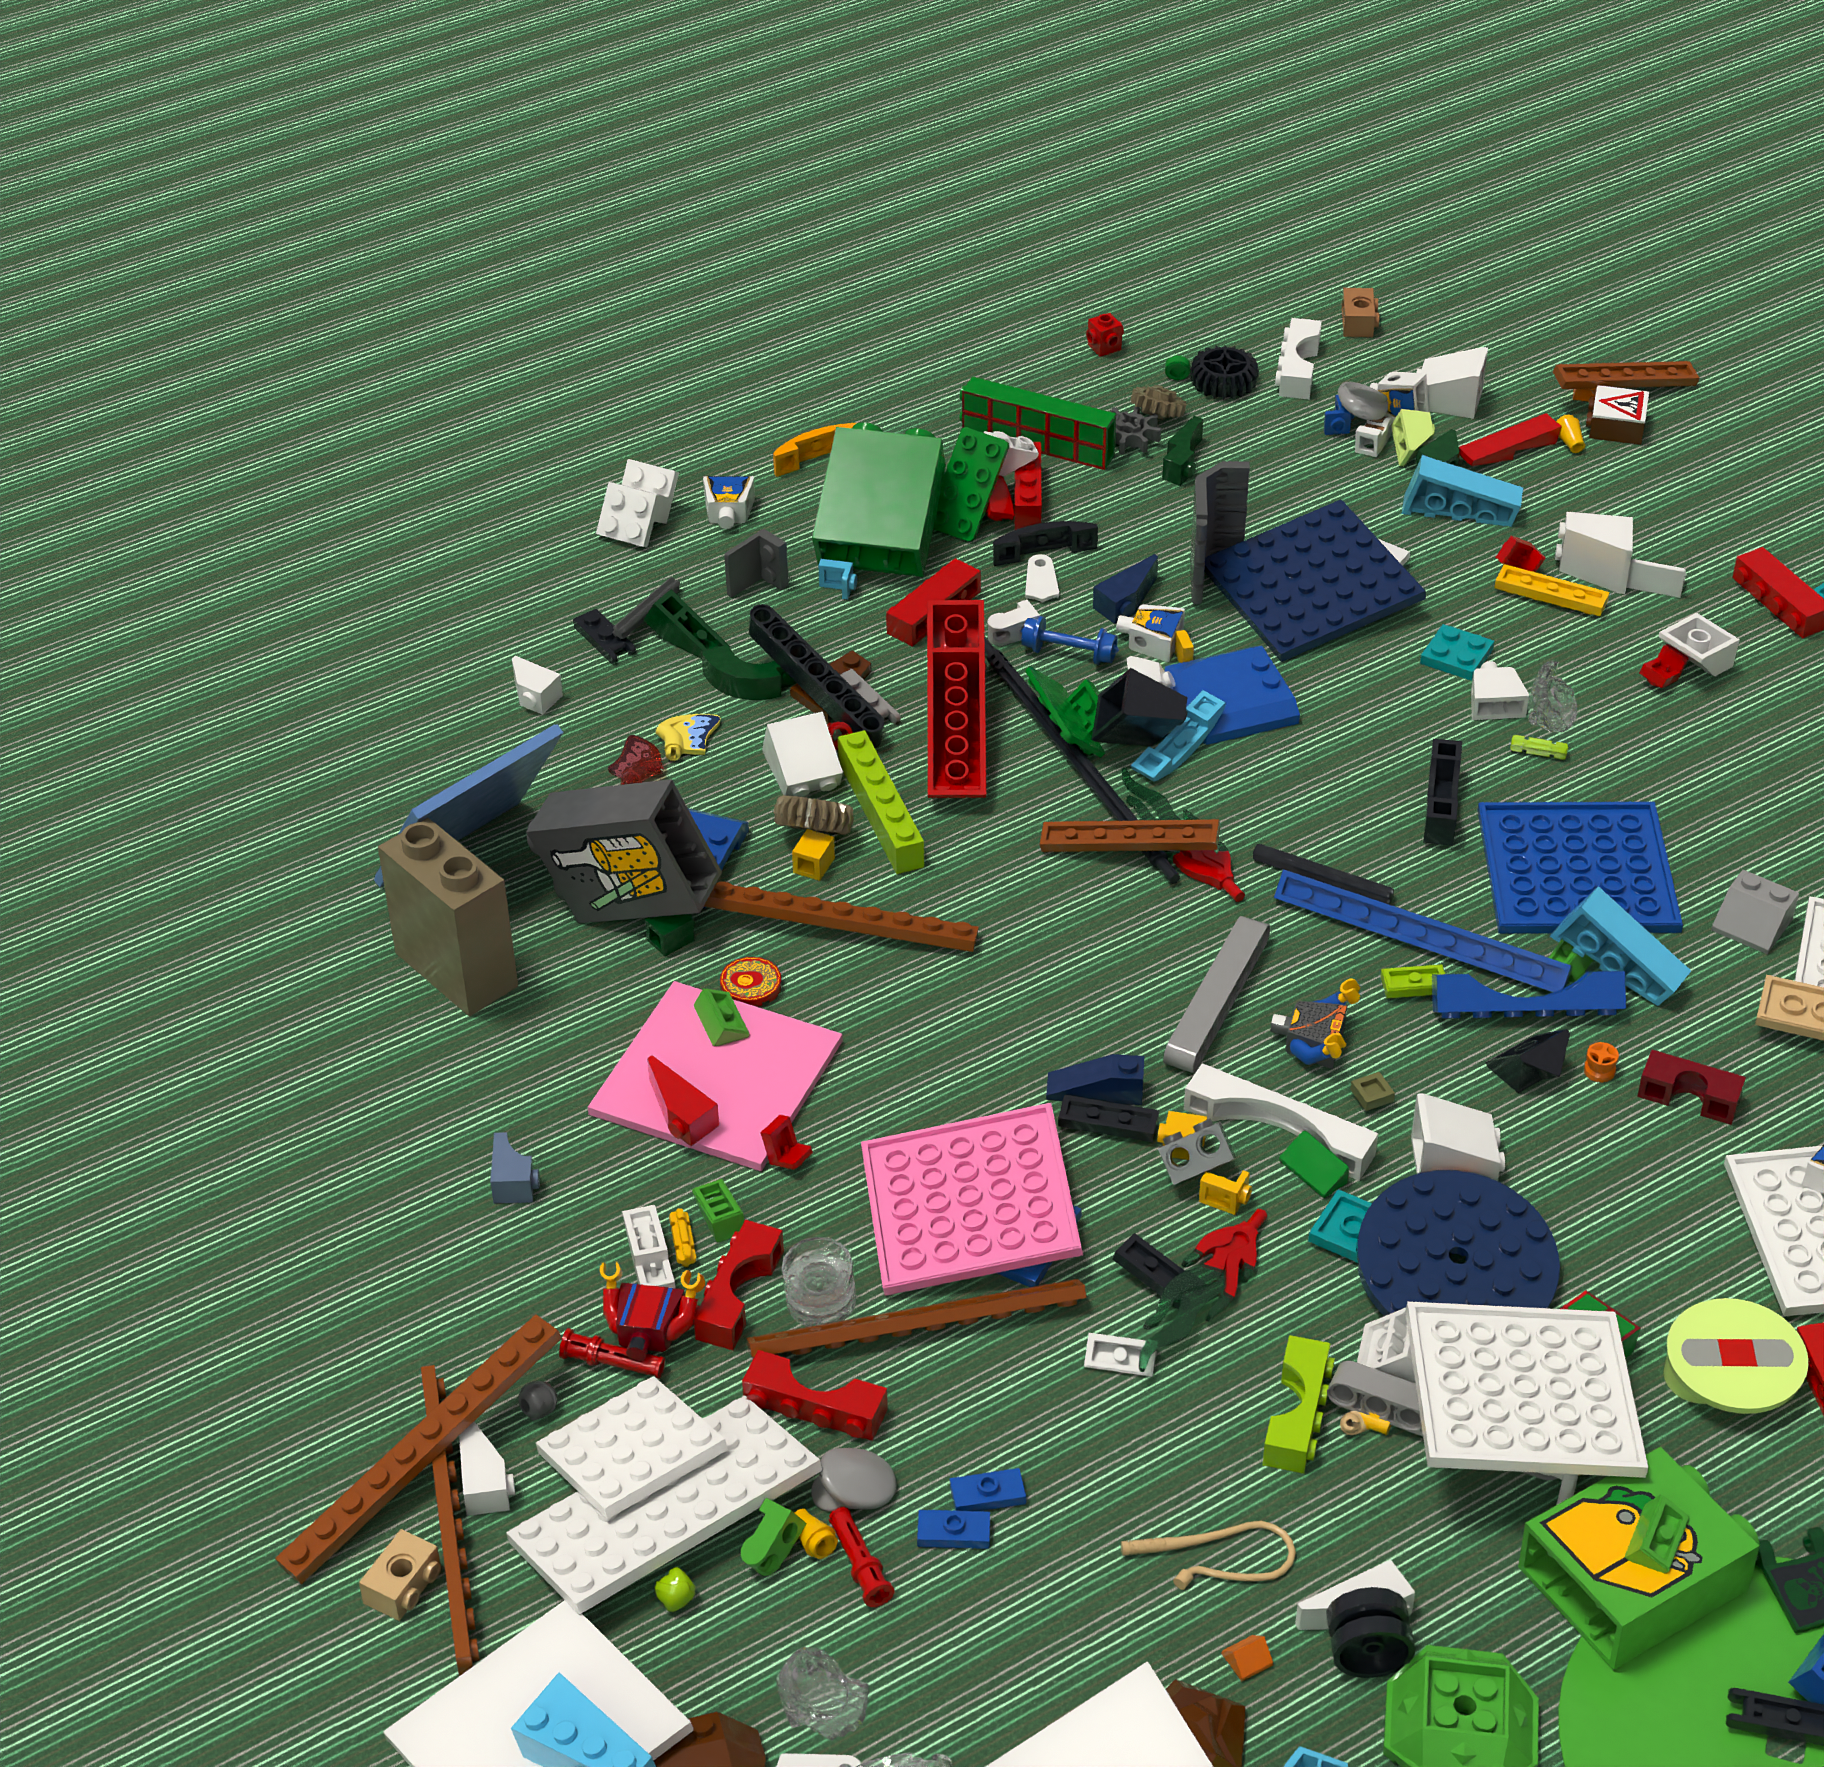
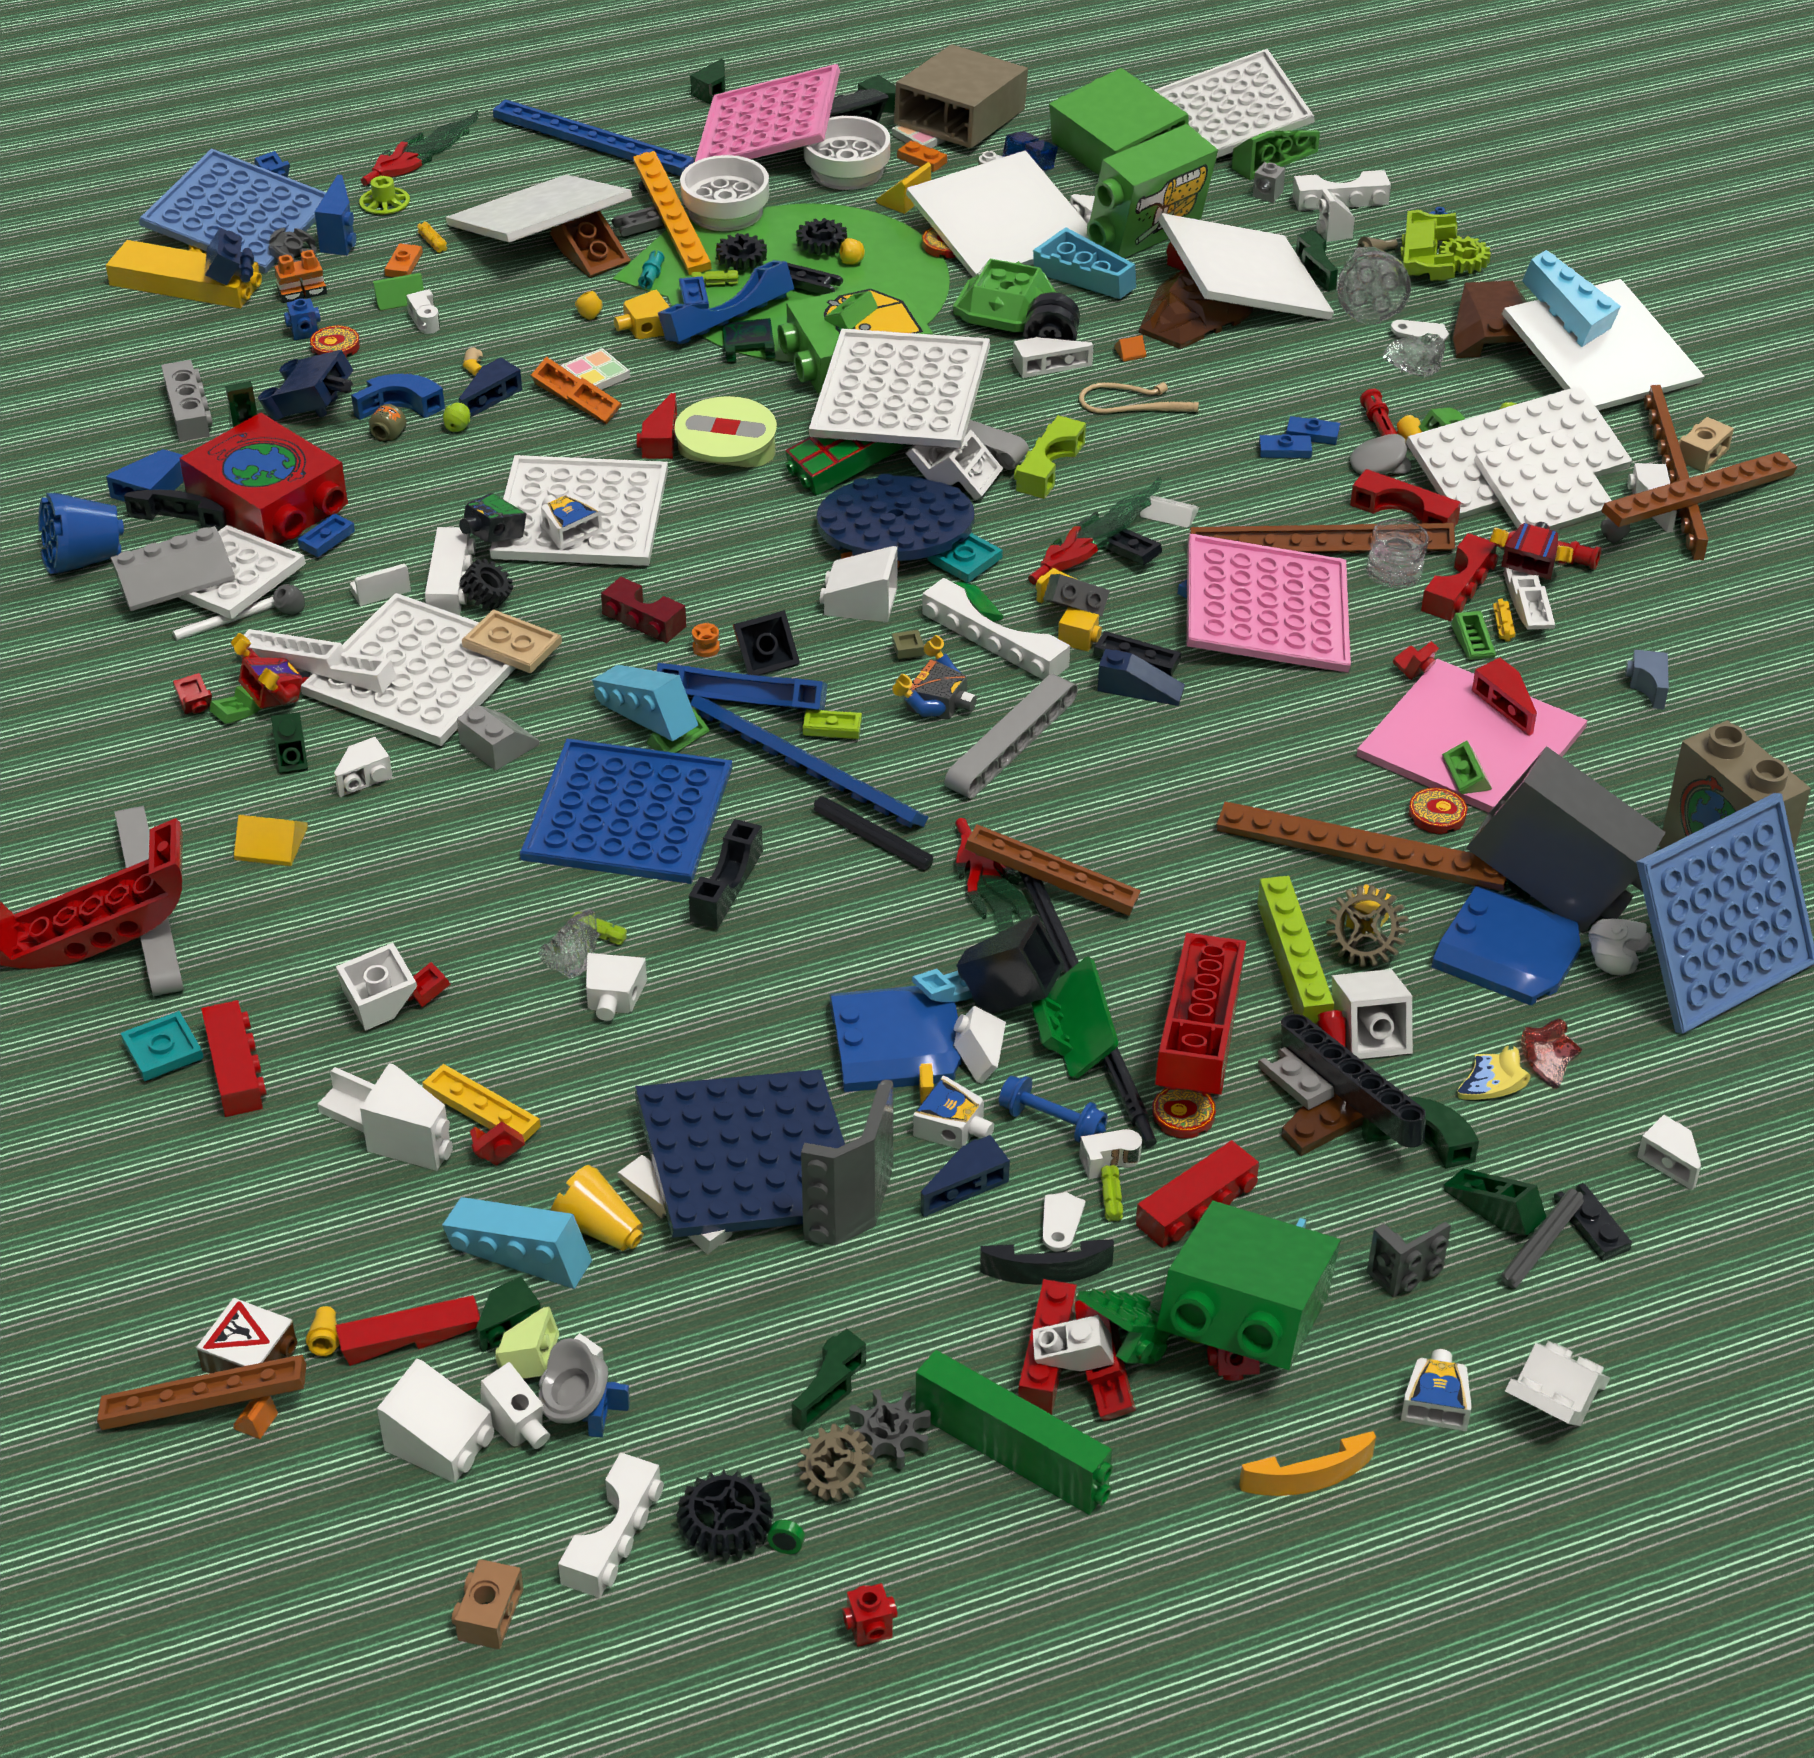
camera: 170 degrees left, 0 degrees up
teal plate [1420,624,1494,681] -> none
none -> yellow cone [551,1165,644,1251]
none -> lime axle [1101,1165,1123,1222]

